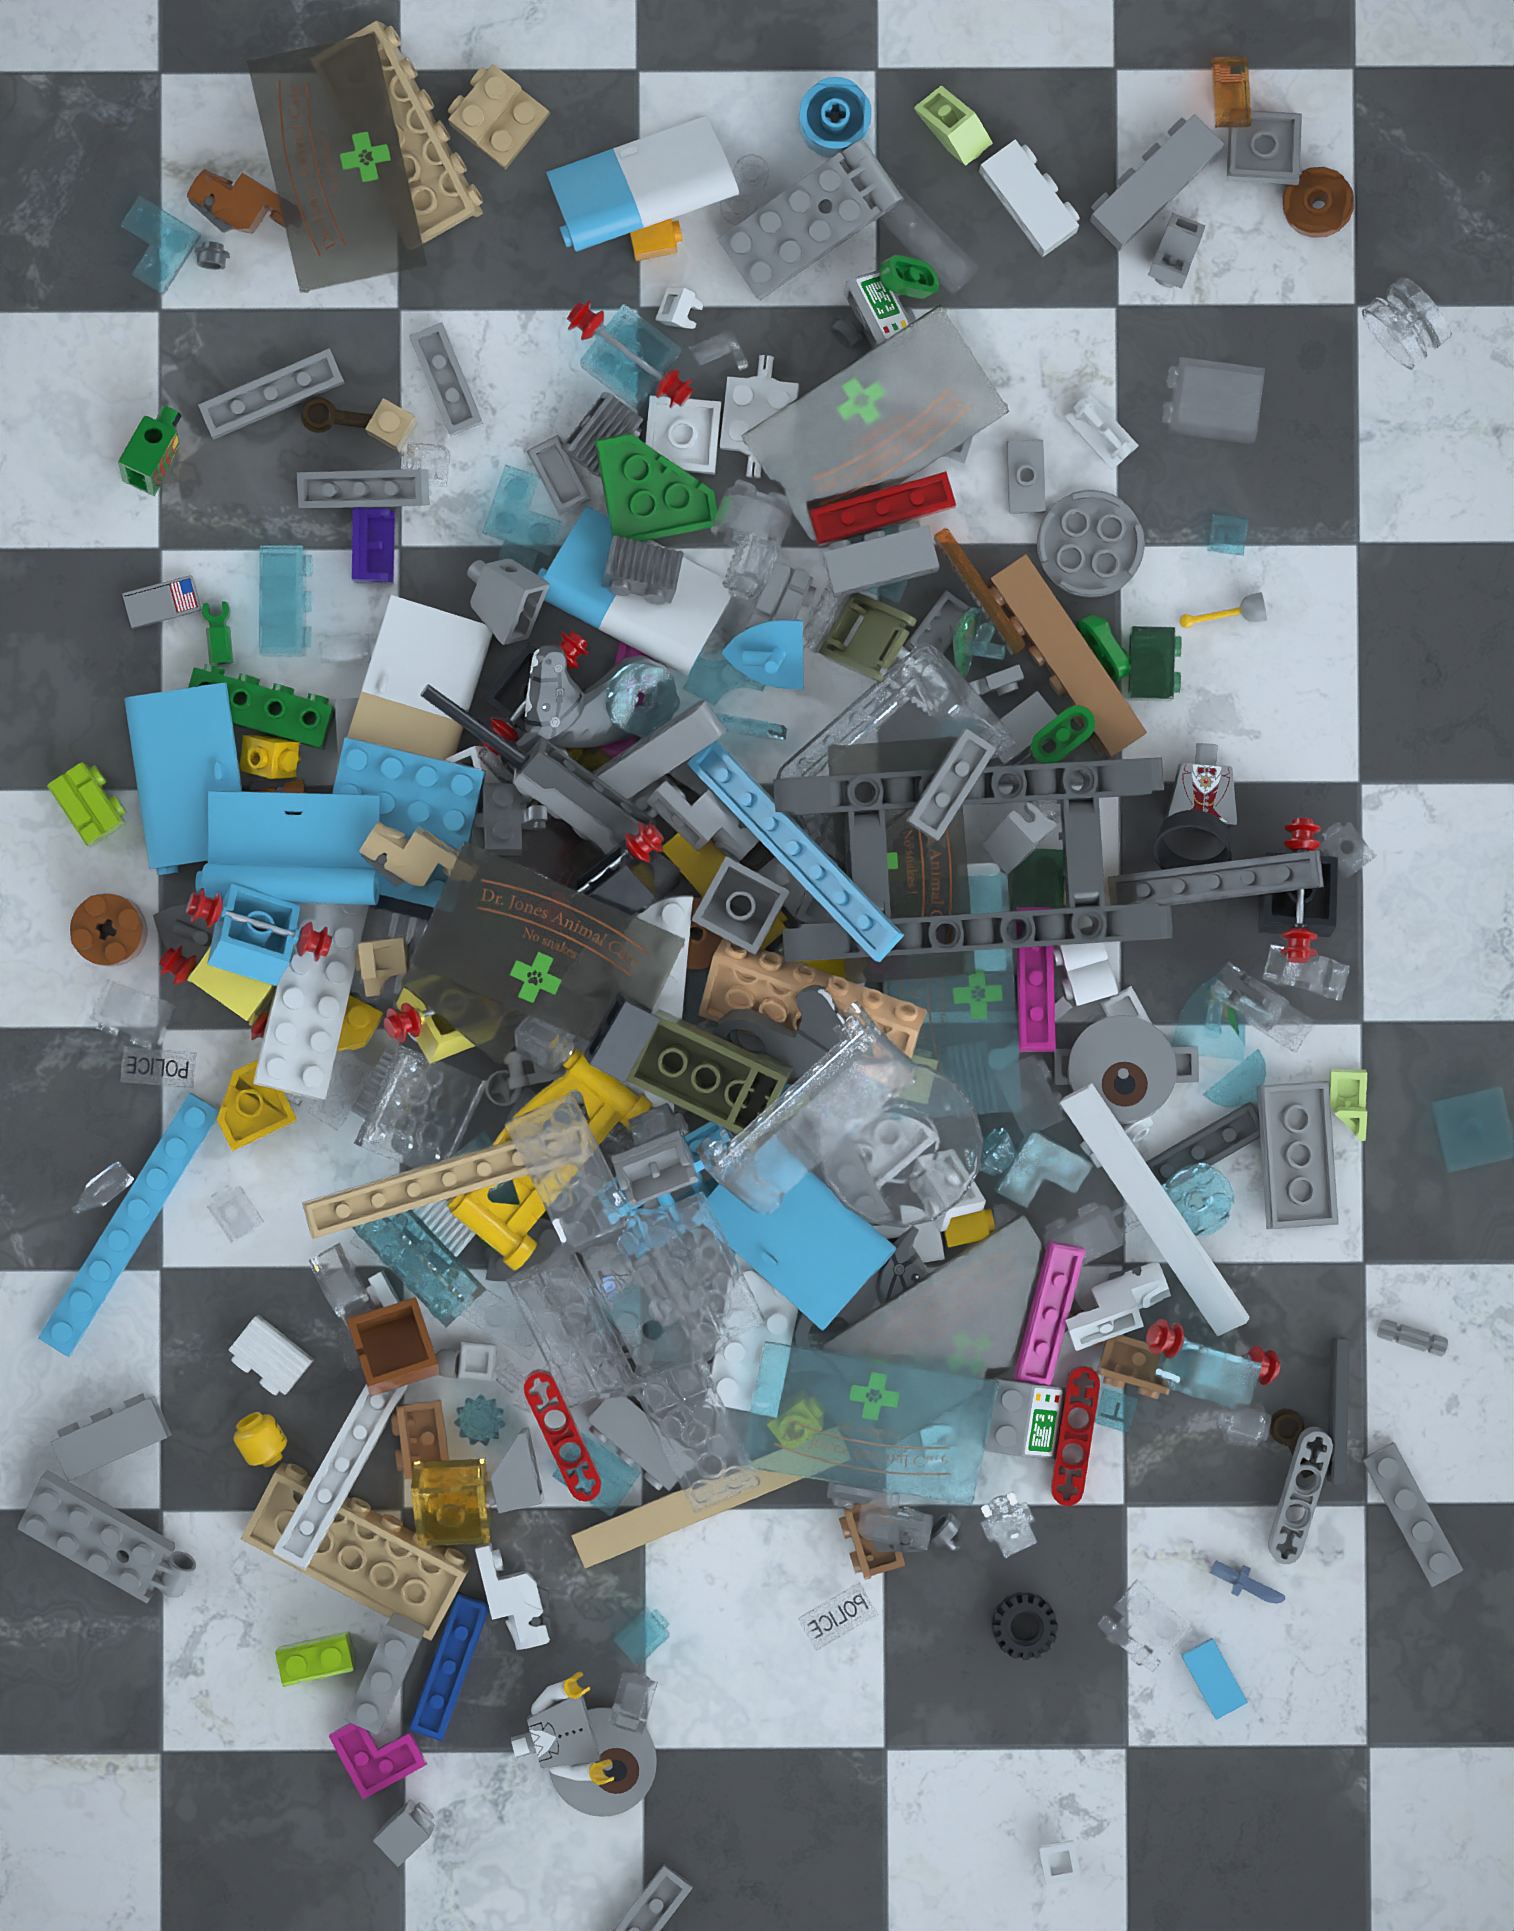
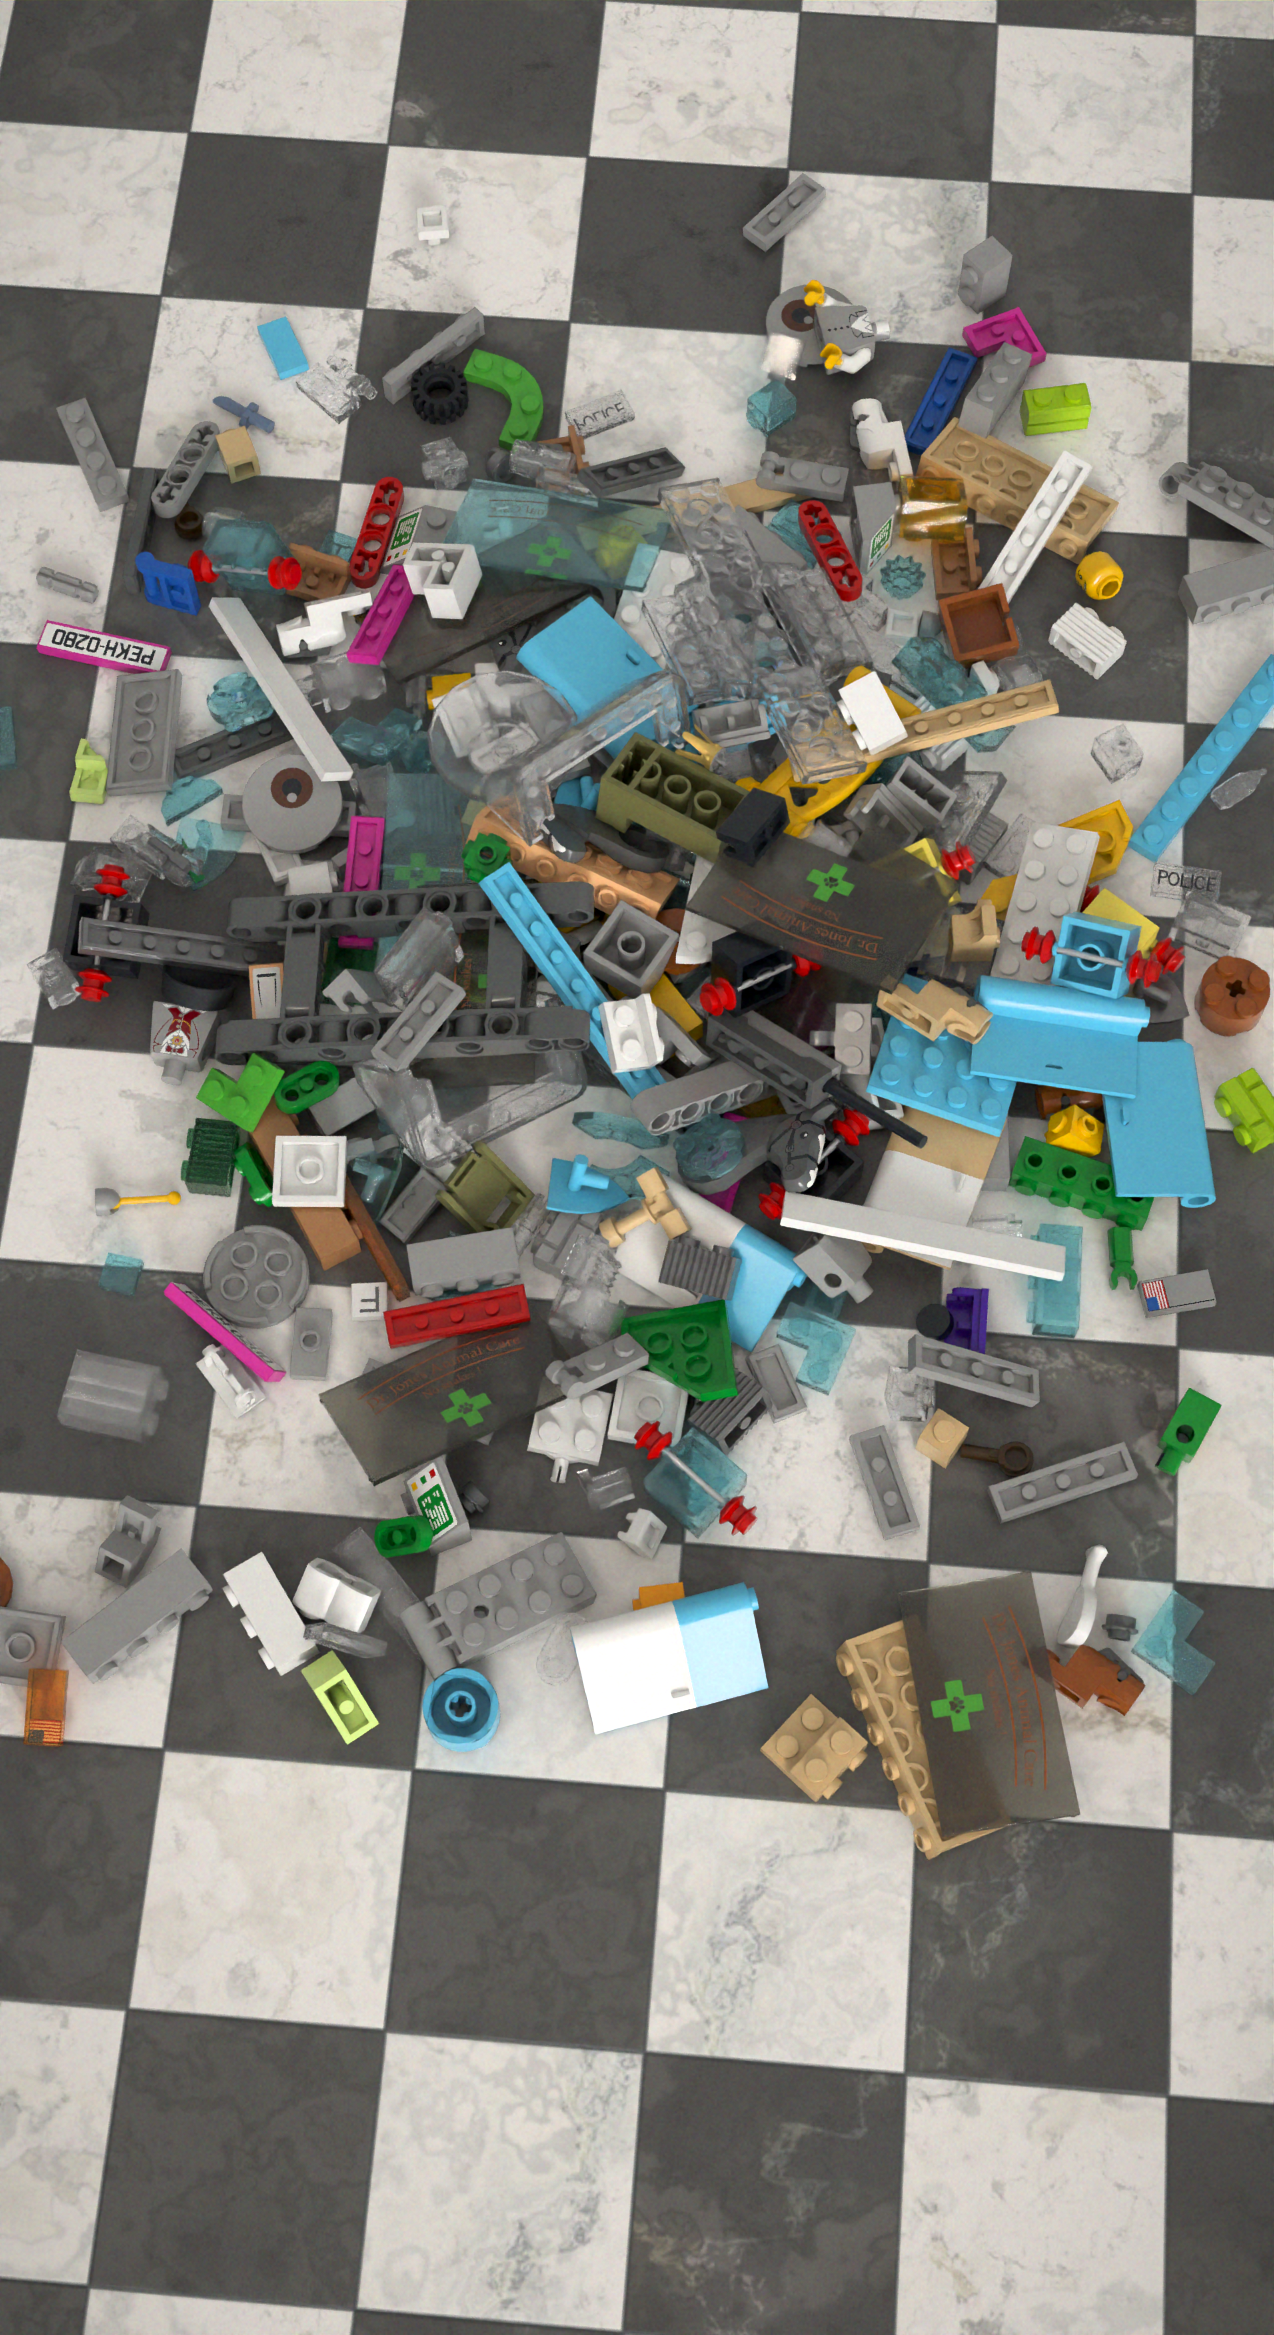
camera: 170 degrees left, 20 degrees down
none -> tile [37,620,172,674]
none -> blue plate [135,552,201,616]
none -> dark pink tile [164,1282,287,1382]
none -> bright green plate [196,1053,285,1132]
none -> tan brick [215,426,261,484]
none -> white slope [249,962,284,1019]
none -> white plate [272,1136,348,1207]
none -> white brick [292,1558,381,1637]
none -> clear tile [303,1622,387,1658]
none -> white tile [351,1282,388,1321]
none -> clear brick [374,907,464,1012]
none -> light grey plate [382,307,485,405]
none -> white brick [403,542,483,619]
none -> green brick [461,832,514,883]
none -> bright green plate [463,348,544,454]
none -> light grey plate [546,1333,649,1399]
none -> dark grey tile [577,447,686,498]
none -> white bracket [598,993,664,1073]
none -> tan bar [599,1167,691,1248]
none -> pearl gold piece [675,724,727,772]
none -> light grey plate [756,451,849,502]
none -> white tile [780,1191,1066,1281]
none -> white brick [836,671,908,756]
none -> light grey hinge [844,783,924,858]
none -> light grey torso [885,757,957,826]
none -> black tile [916,1304,954,1341]
none -> white piece [1057,1544,1108,1649]

